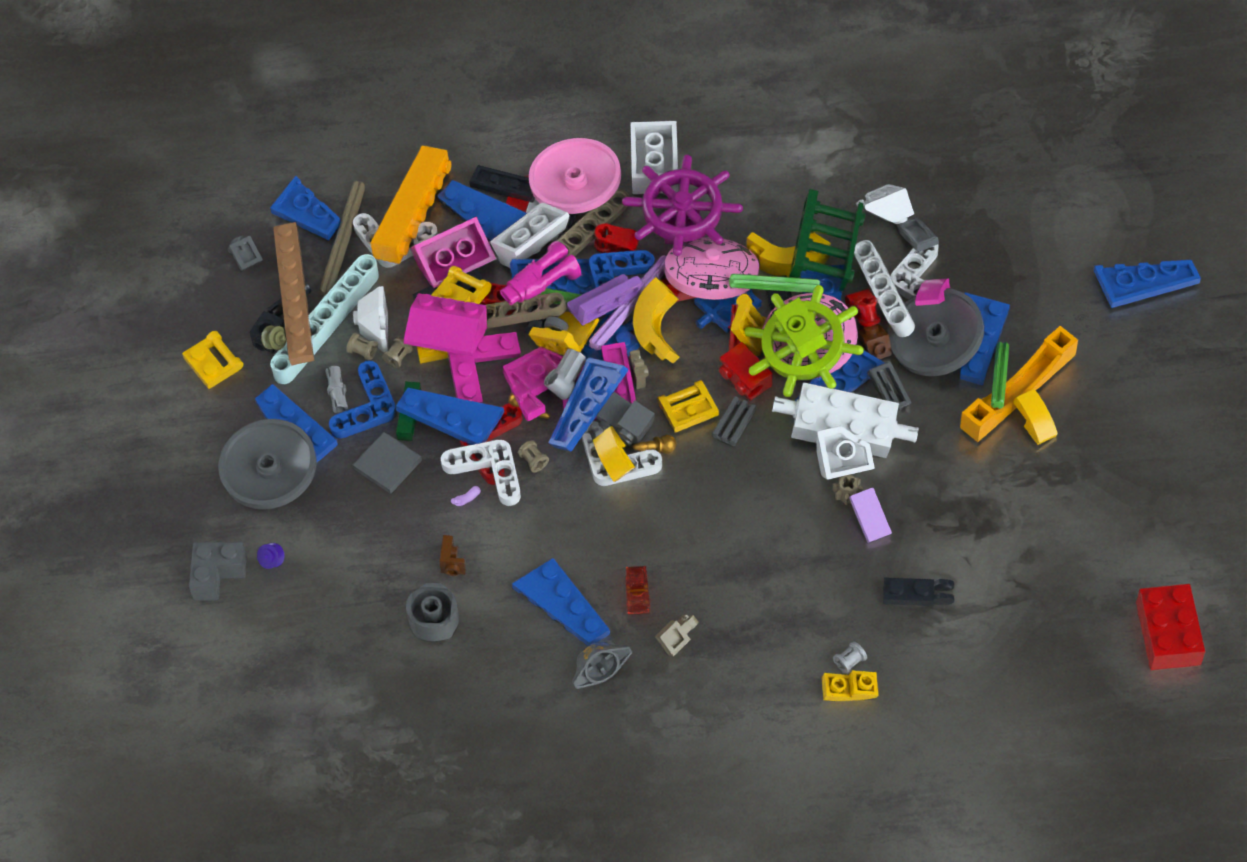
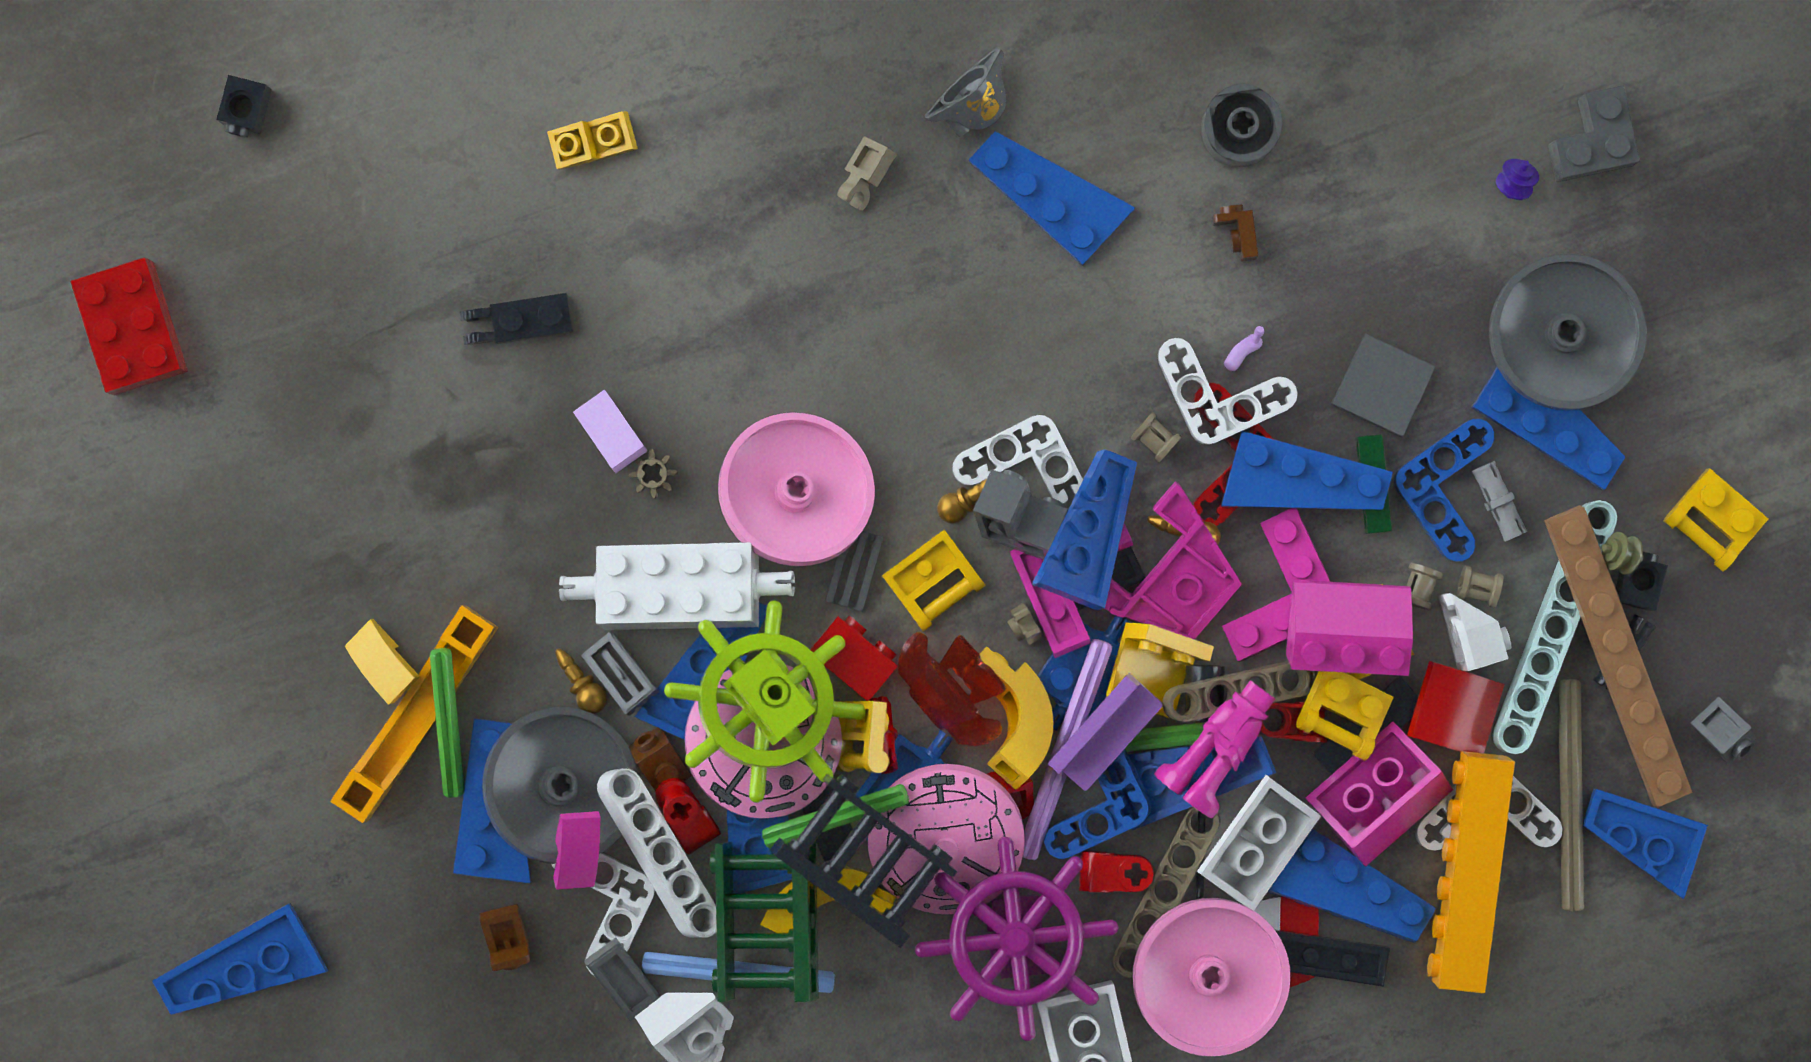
camera: 165 degrees right, 30 degrees up
dark grey tile [543,317,569,331] -> none
light grey piece [544,349,586,400] -> none
yellow slope [593,426,635,482] -> none
clear red leg [625,566,650,614] -> none
white slope [816,426,875,479] -> none
light grey bush [833,641,867,674] -> none
none -> black brick [216,75,272,138]
none -> reddish brown bracket [479,904,530,971]
none -> pearl gold bar [555,648,607,714]
none -> light blue axle [642,952,835,993]
none -> bright pink dish [718,413,875,566]
none -> black fence [770,774,958,948]
none -> clear red piece [898,632,1006,746]
none -> red slope [1407,661,1505,753]

